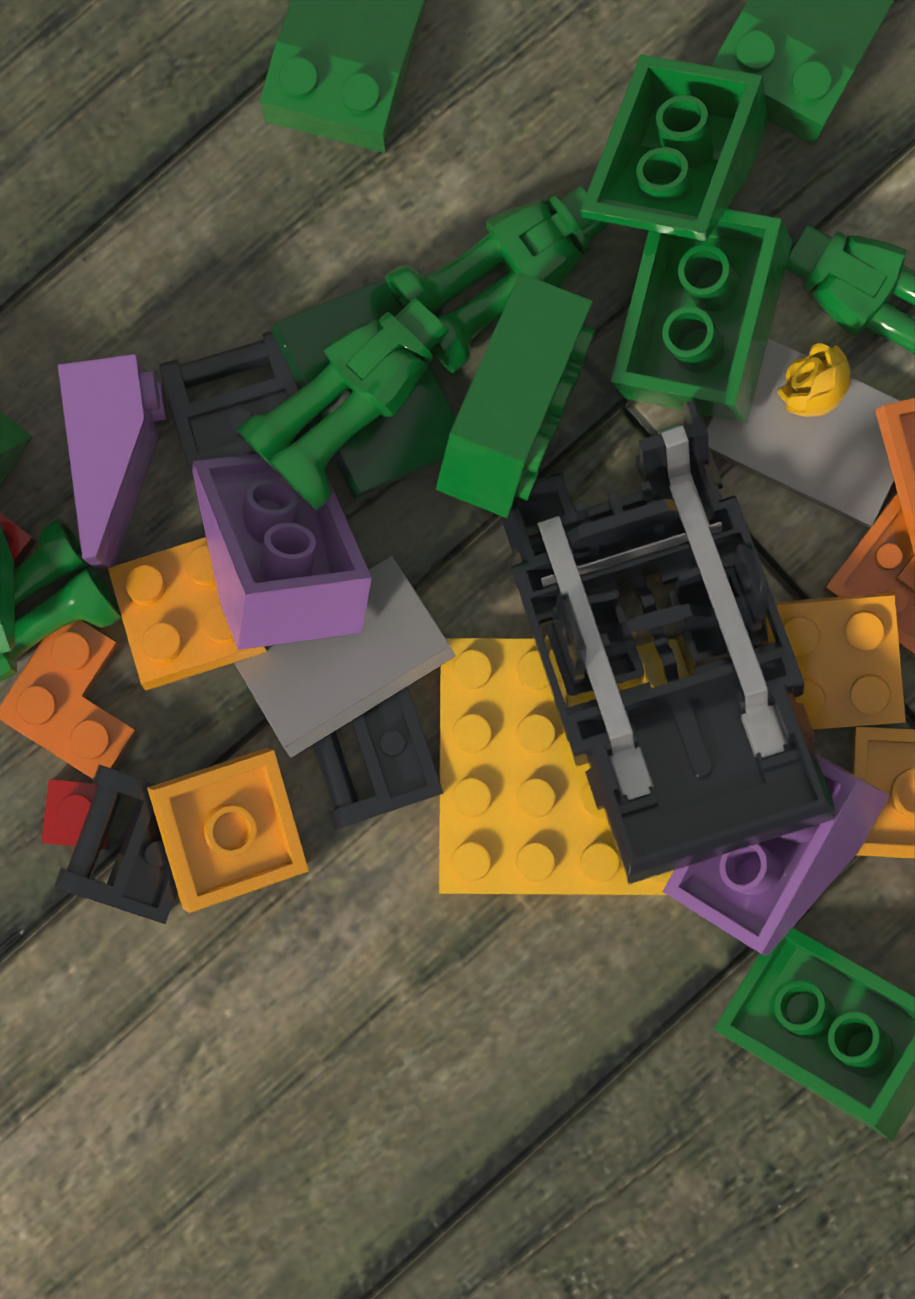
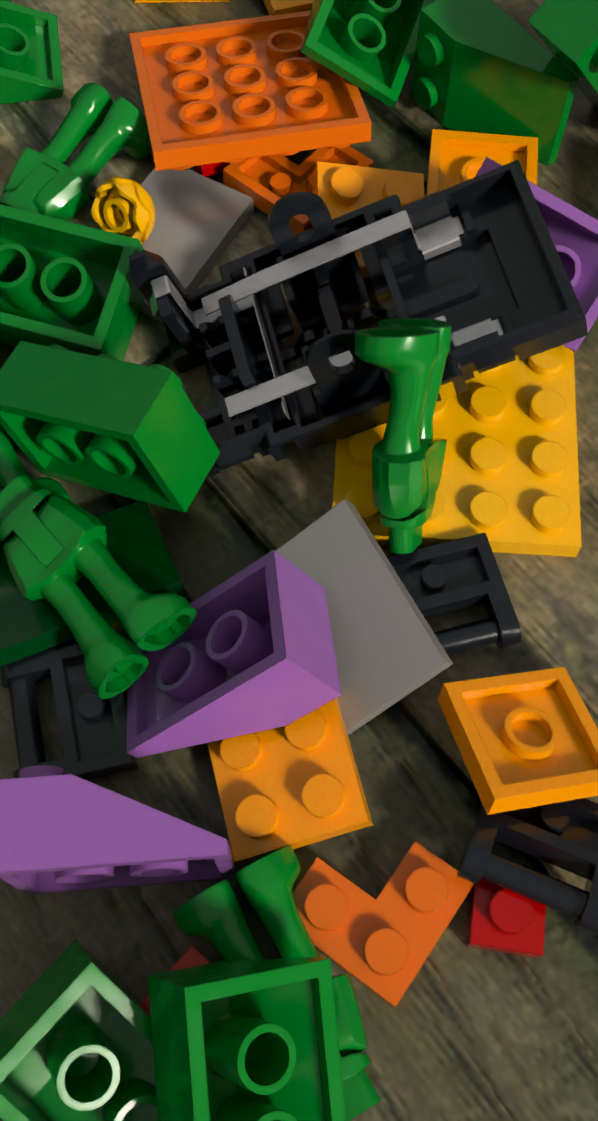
camera: 90 degrees left, 20 degrees down
none -> green piece [355,318,451,554]

